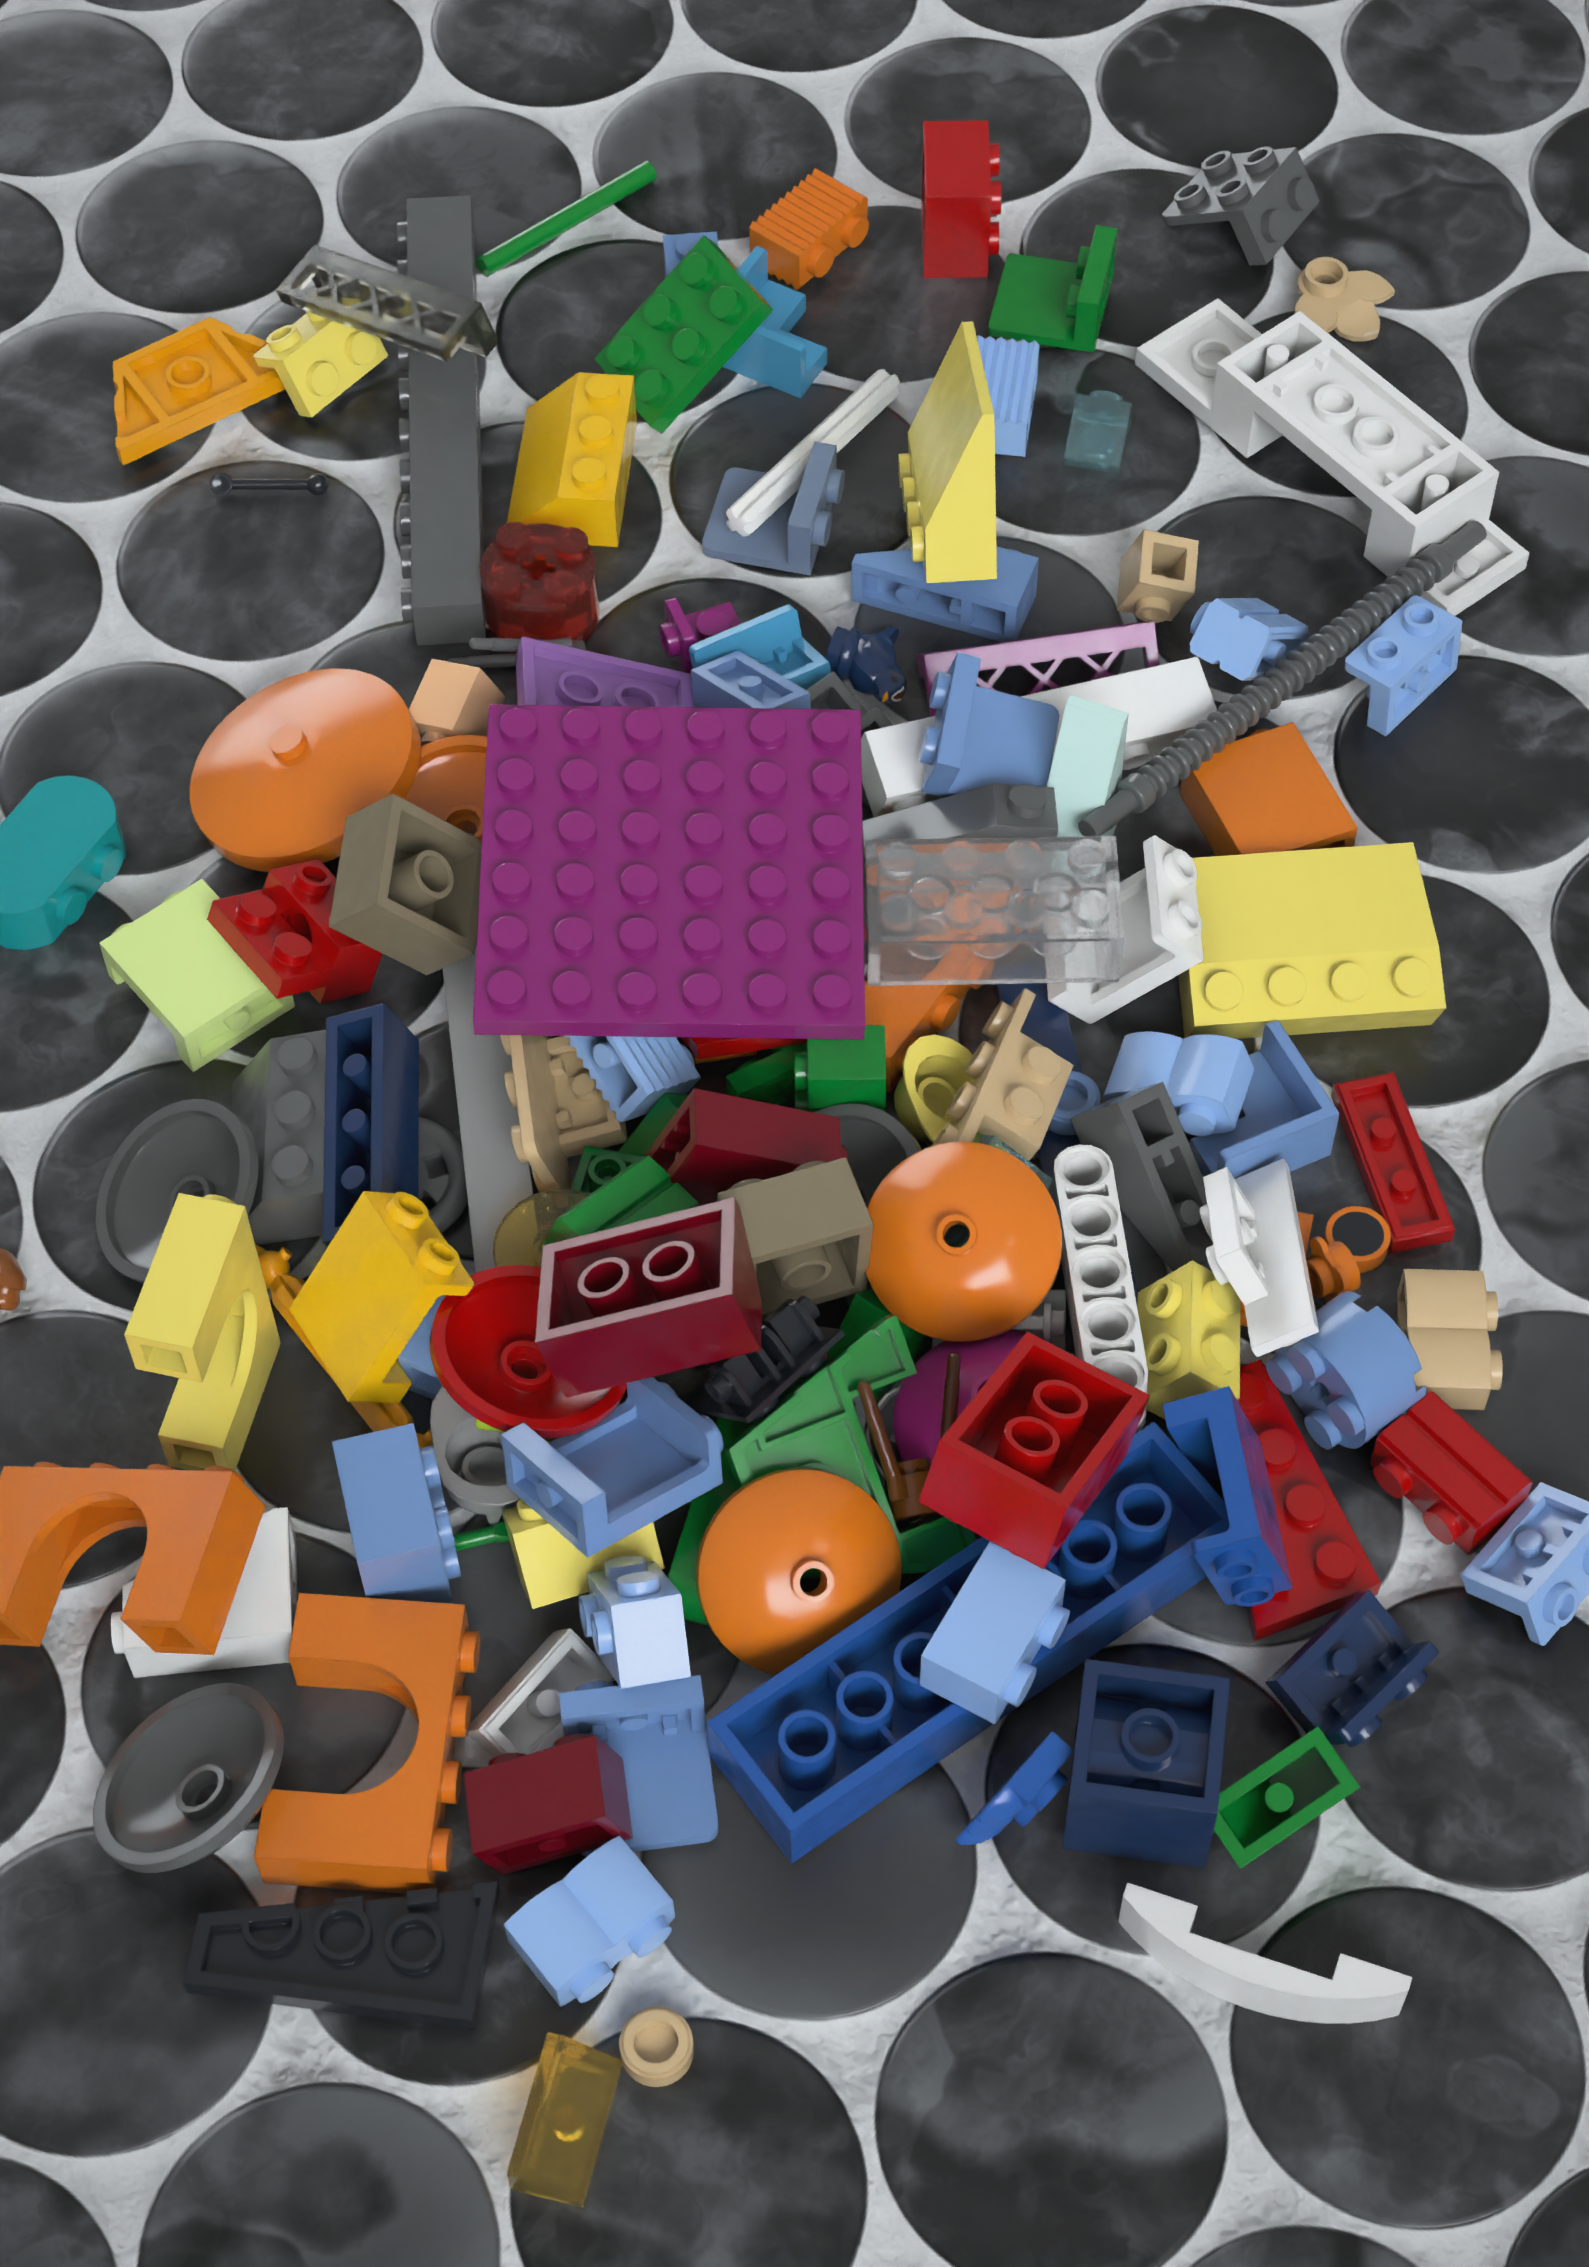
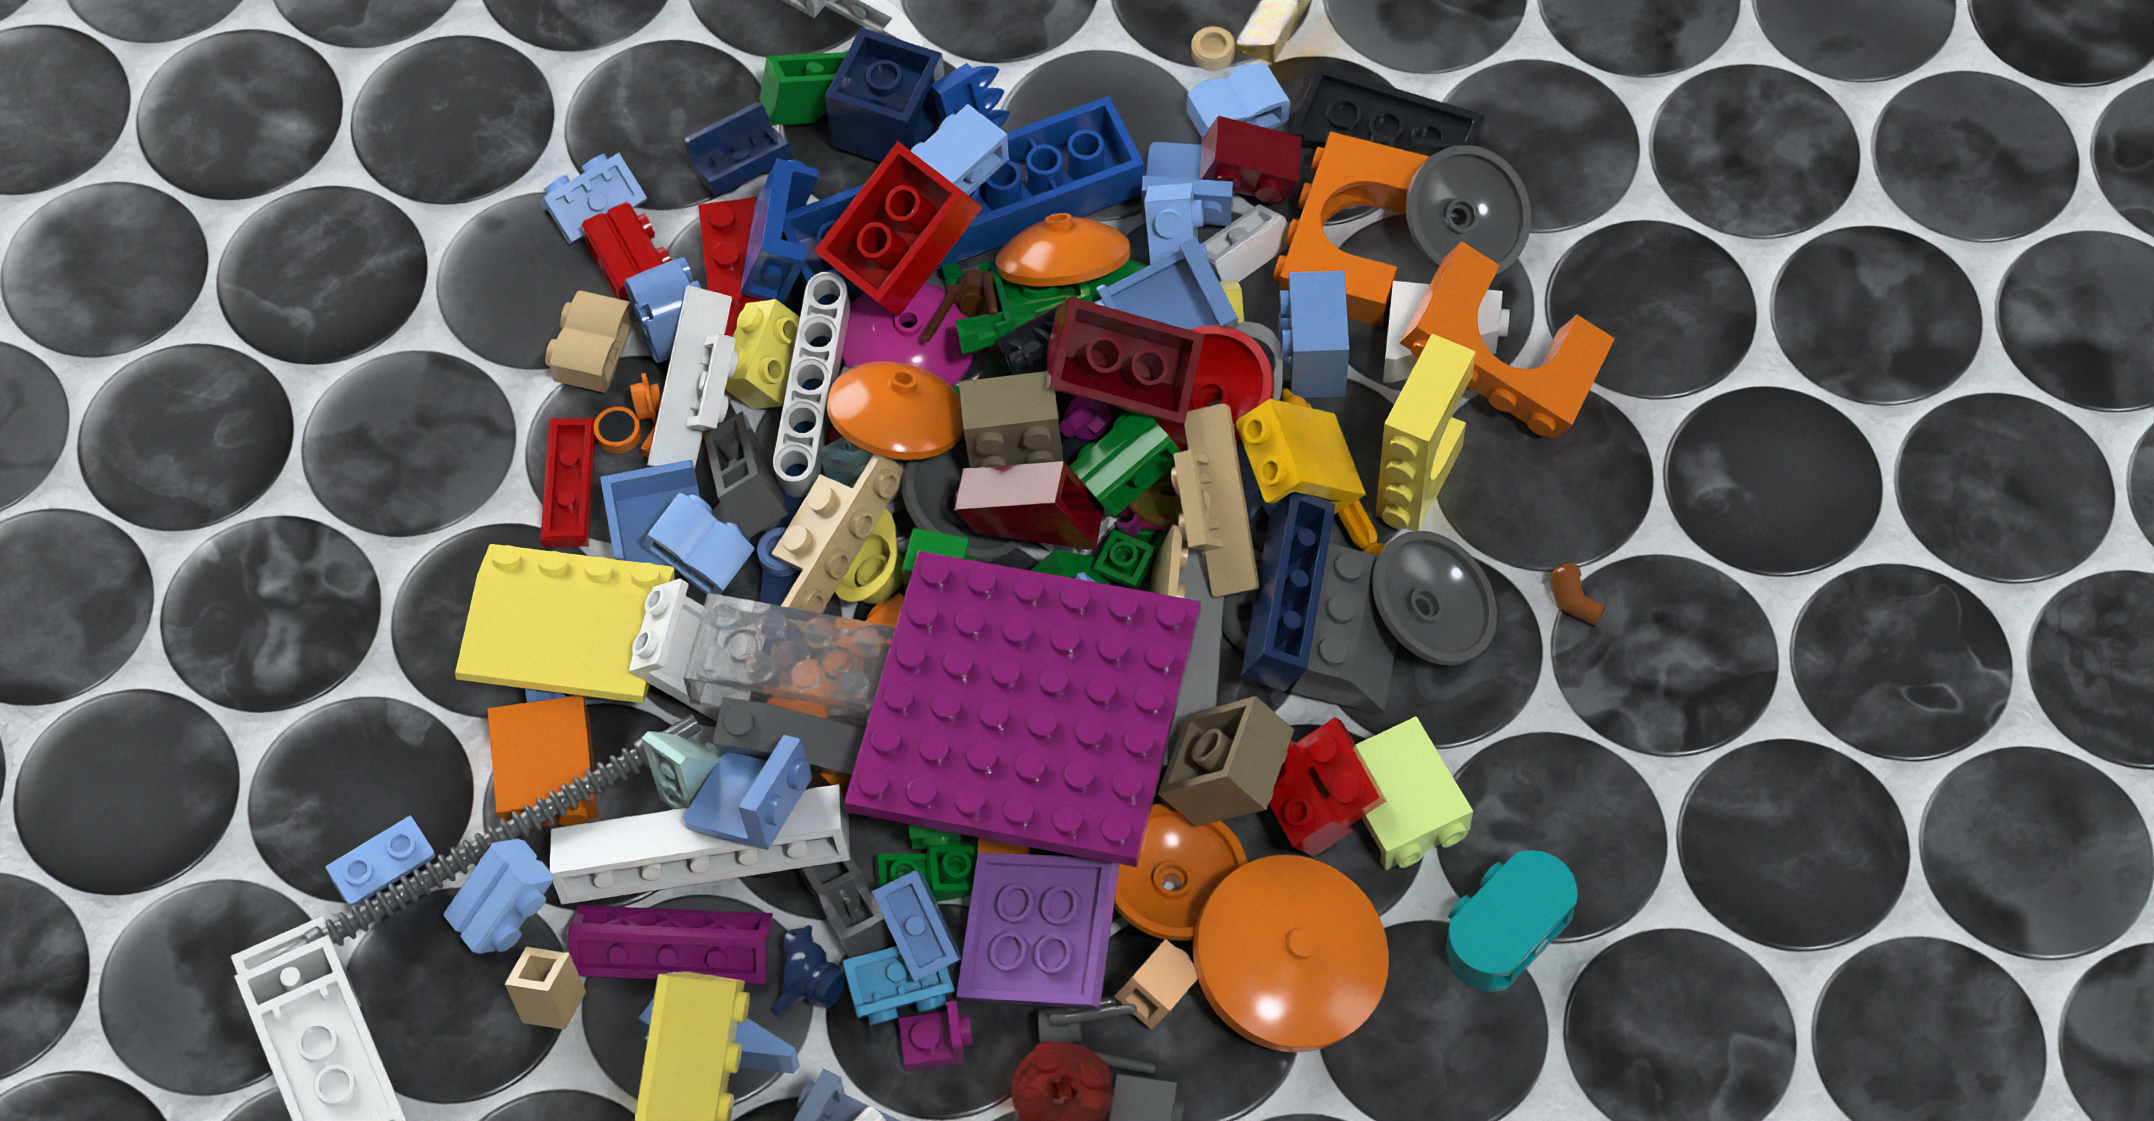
camera: 165 degrees left, 5 degrees up
none -> tan bracket [1171,404,1259,597]

